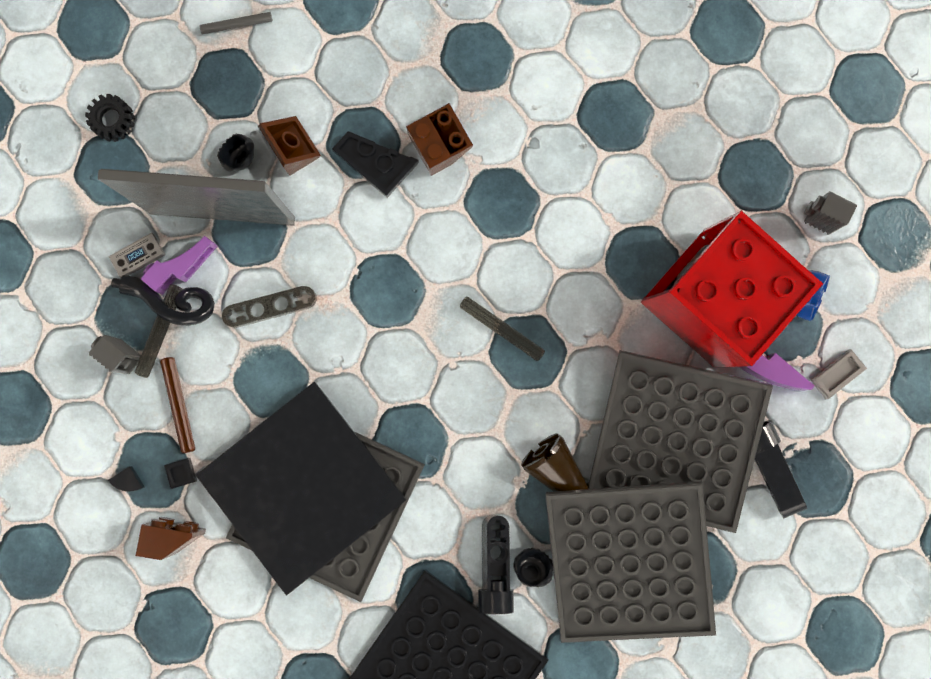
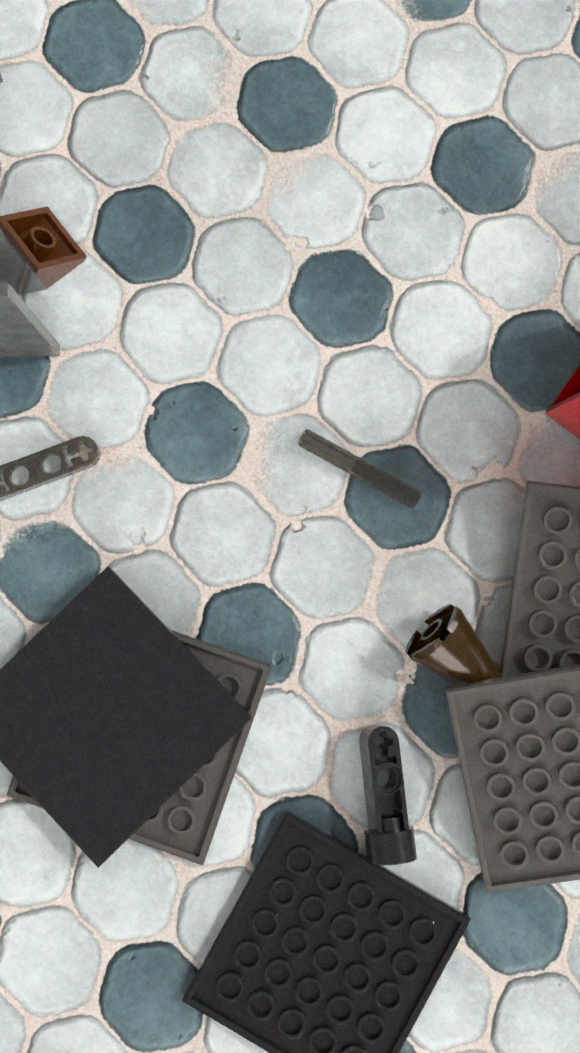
camera: 10 degrees left, 0 degrees up
black wing [332,131,419,198] -> none
reddish brown slope [406,103,473,176] -> none
black hair [513,547,553,587] -> none

